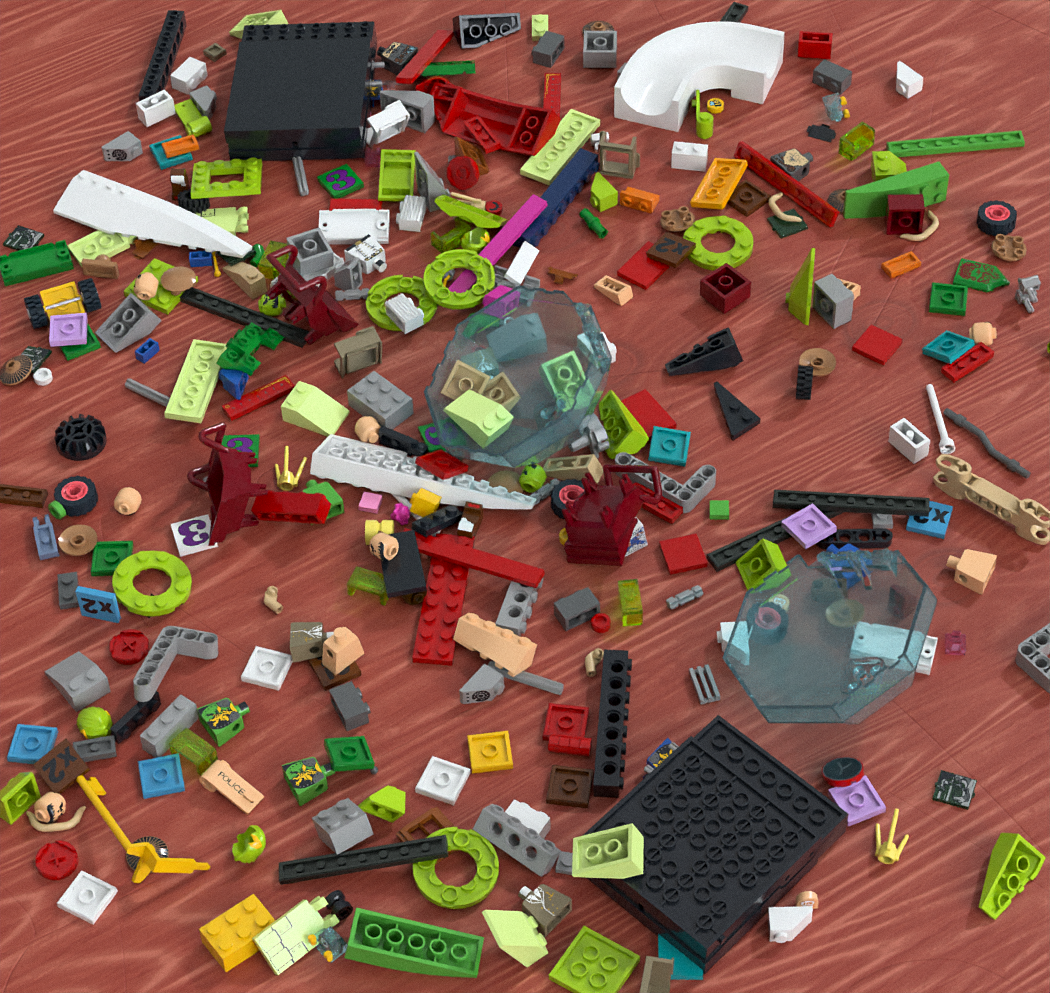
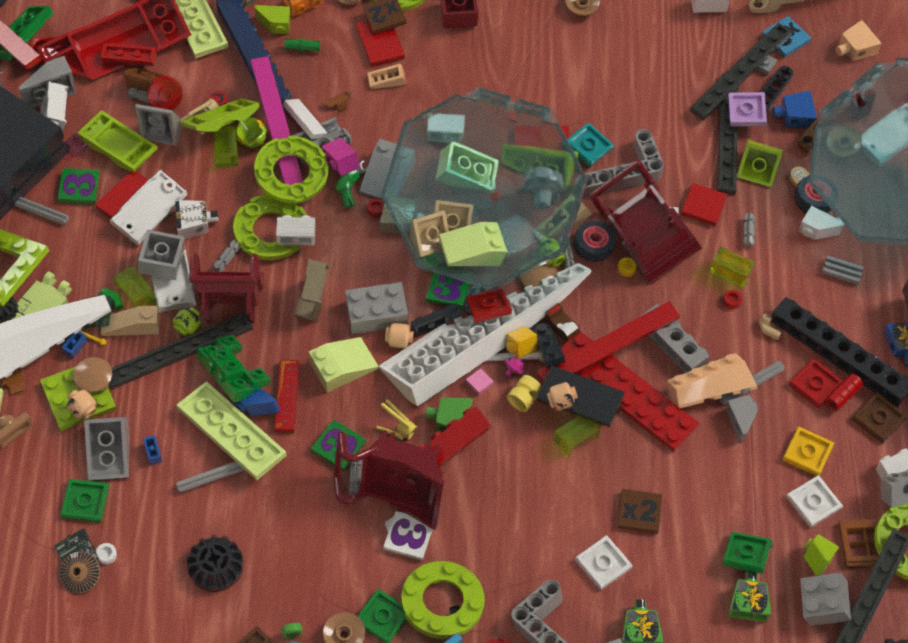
camera: 60 degrees left, 10 degrees up
plate [24,278,101,329] -> none
lavender plate [49,313,88,347] -> none
black wheel [54,476,98,517] -> none
light nougat head [114,487,142,516] -> none
tan arm [264,586,283,614] -> none
dark tan torso [290,622,334,663] -> none
light nougat torso [322,627,364,676] -> none
dark grey brick [329,681,371,731] -> none
light grey slope [334,257,363,291] -> none
white brick [396,195,426,232] -> none
dark grey brick [554,587,600,631] -> none
red plate [633,482,683,524] -> none
black wedge [665,327,743,376] -> none
bright green tile [709,500,729,520] -> none
black wing [714,382,761,440] -> none
black tyre [796,365,813,400] -> none

